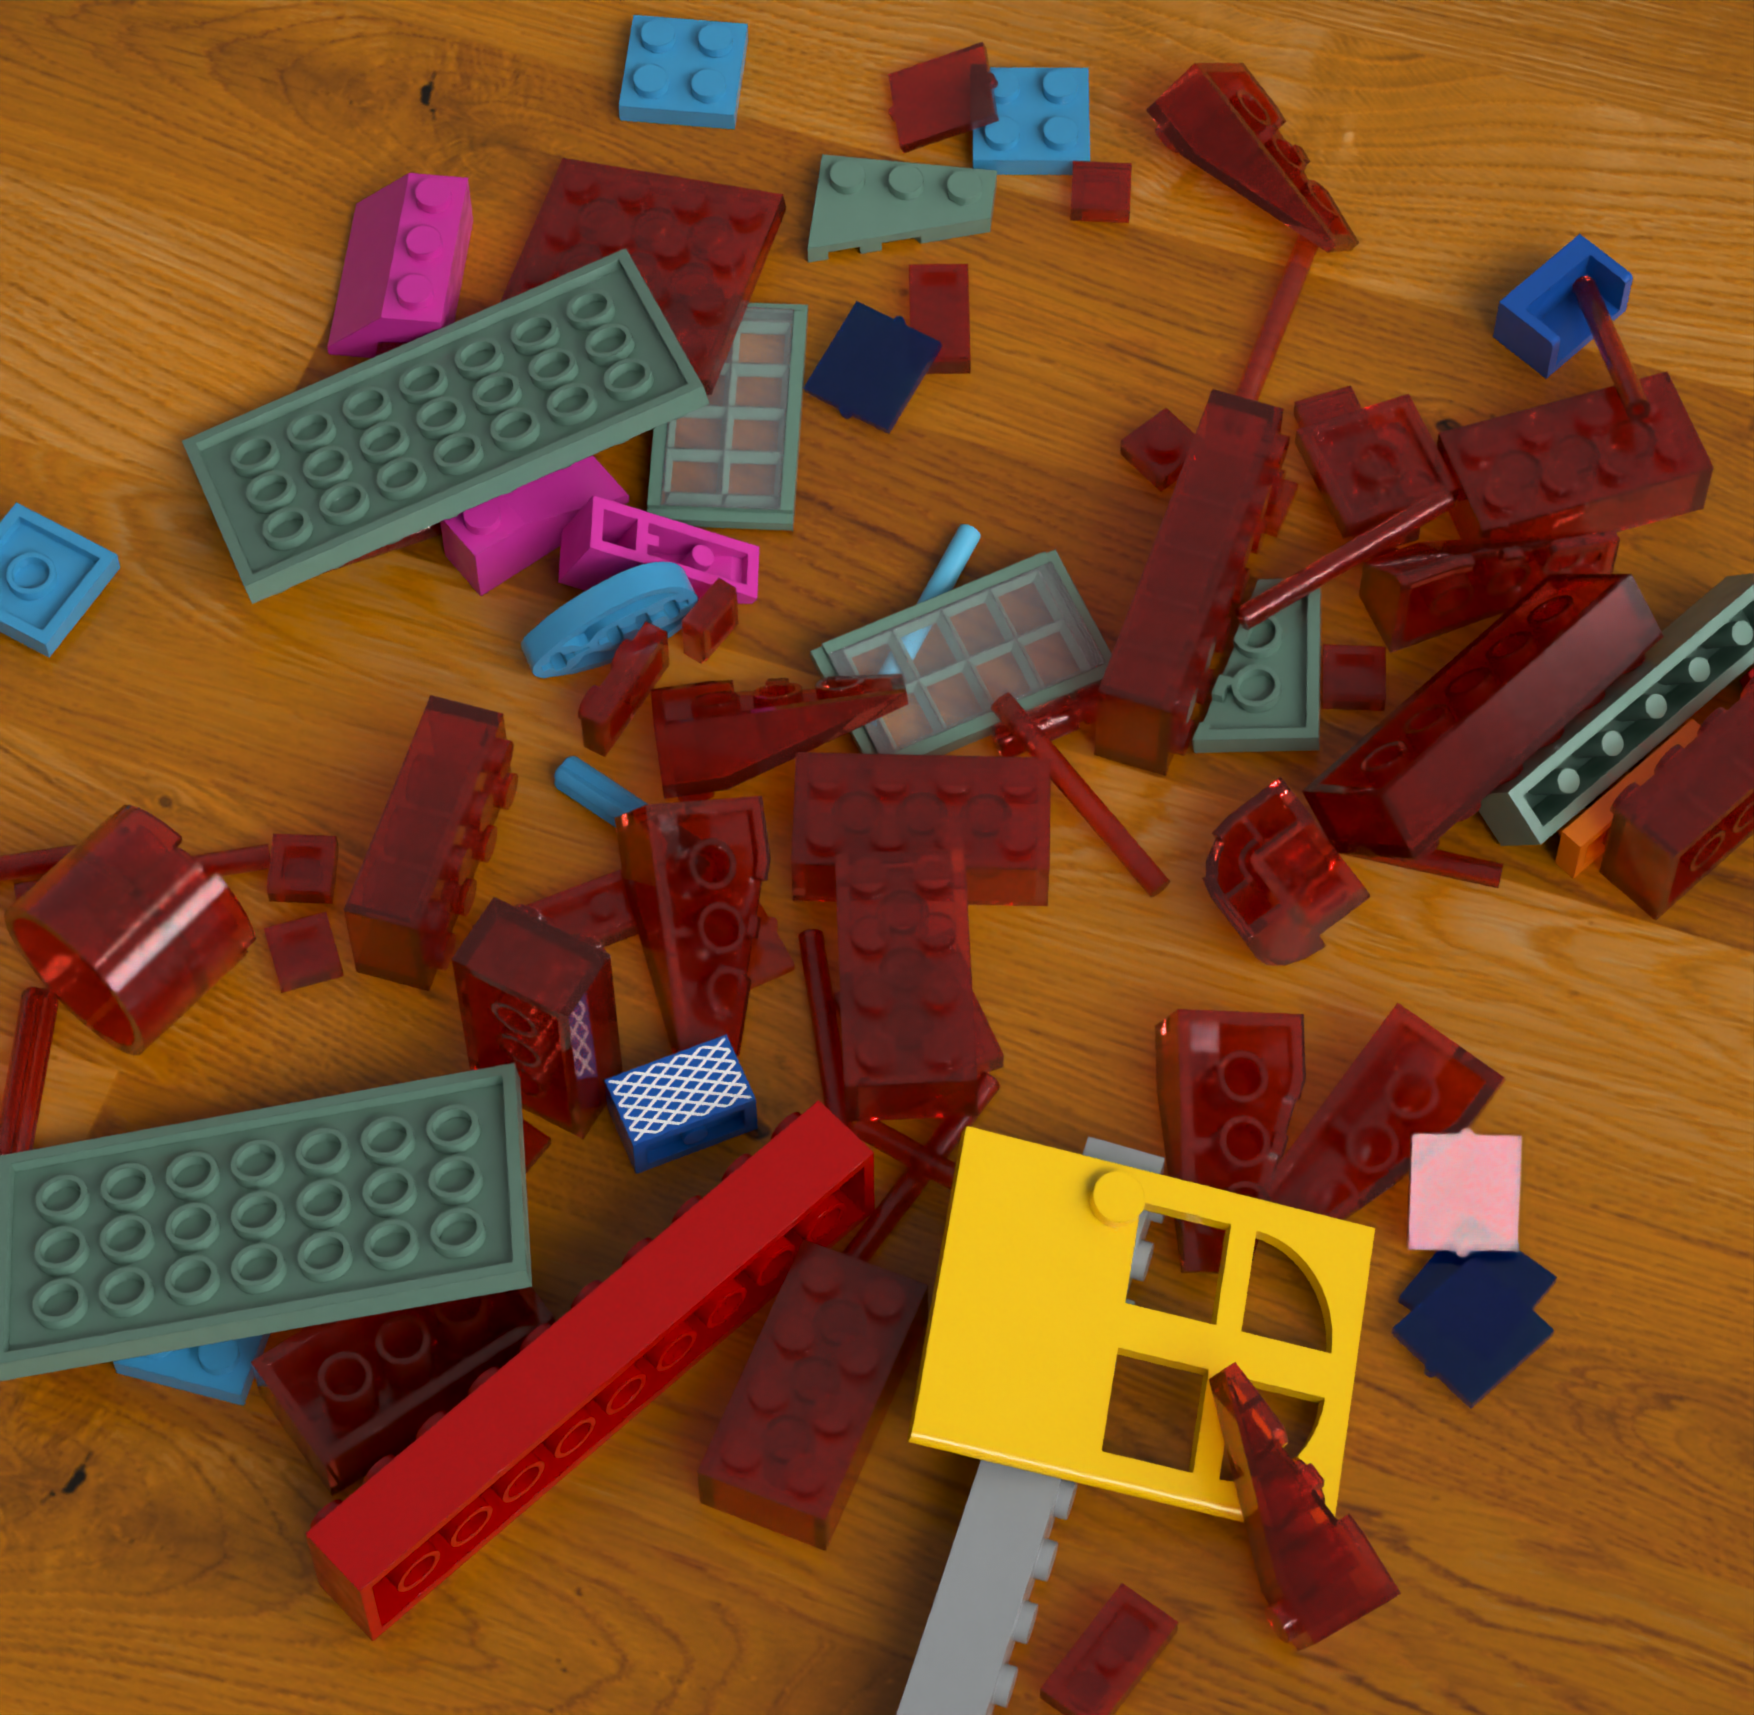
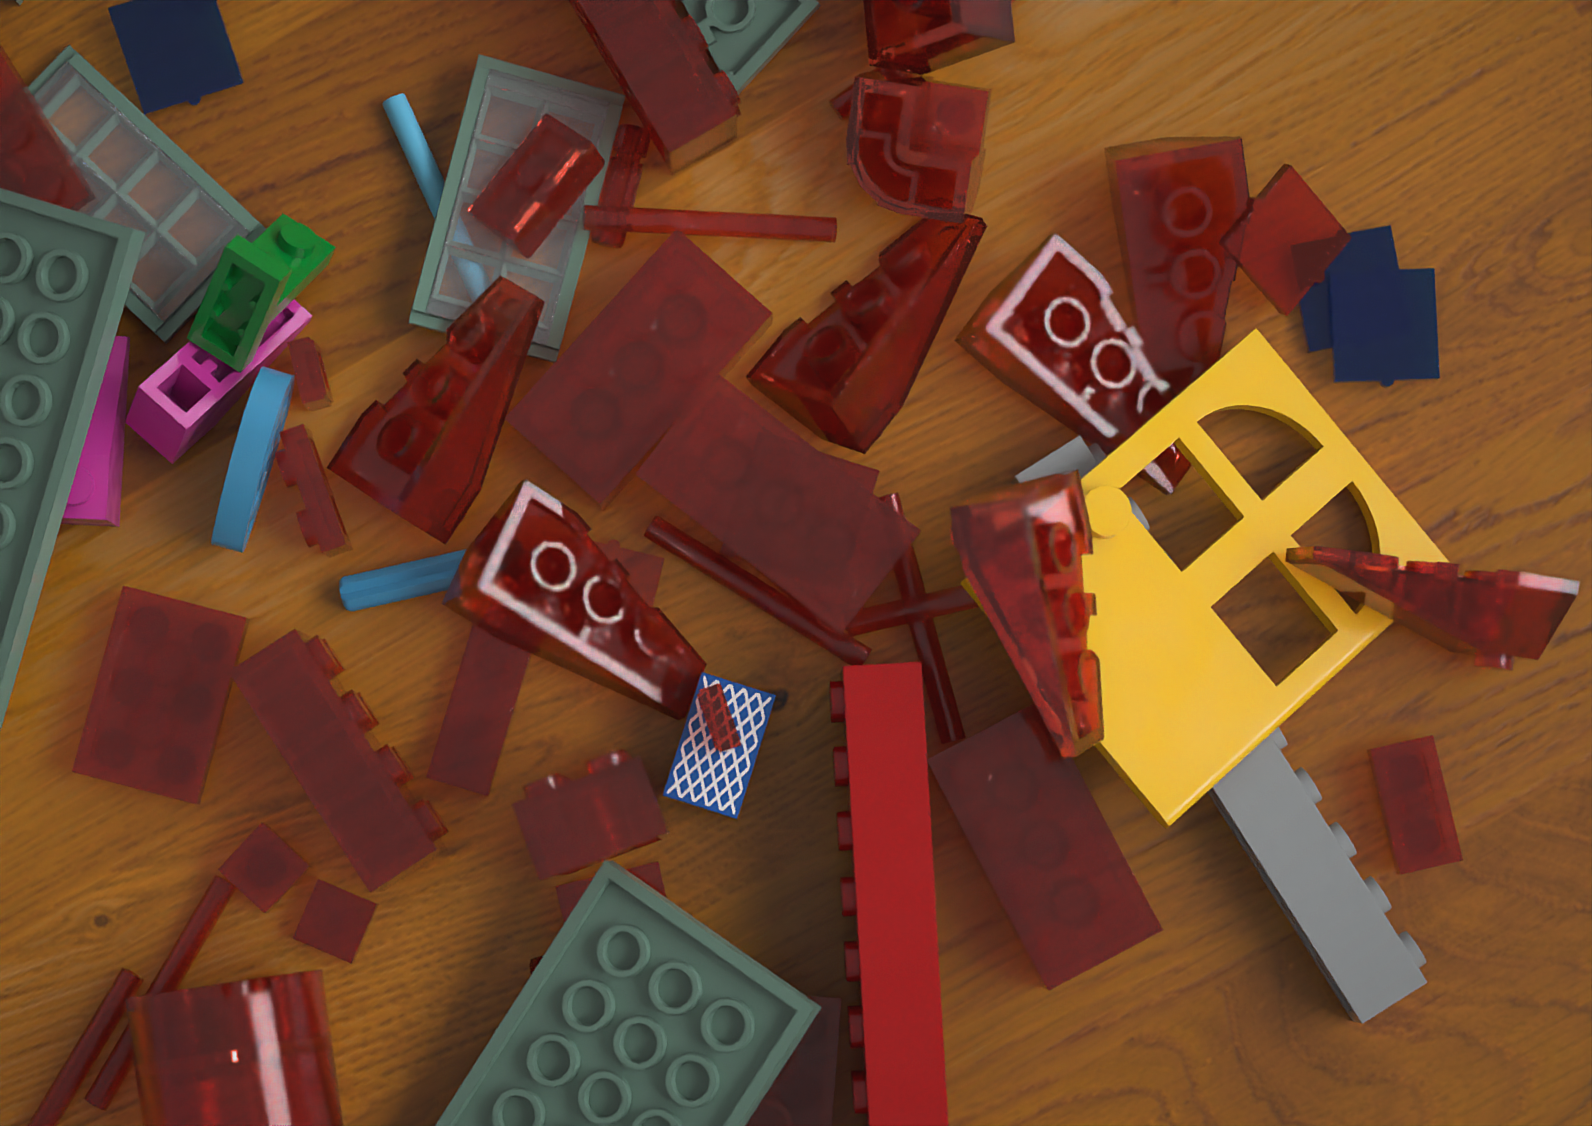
camera: 55 degrees left, 25 degrees up
none -> clear red plate [72,586,250,805]
none -> green bracket [187,213,336,373]
none -> clear red slope [467,113,605,258]
none -> clear red tile [697,683,742,754]
none -> clear red wedge [746,206,987,454]
none -> clear red wedge [950,469,1105,758]

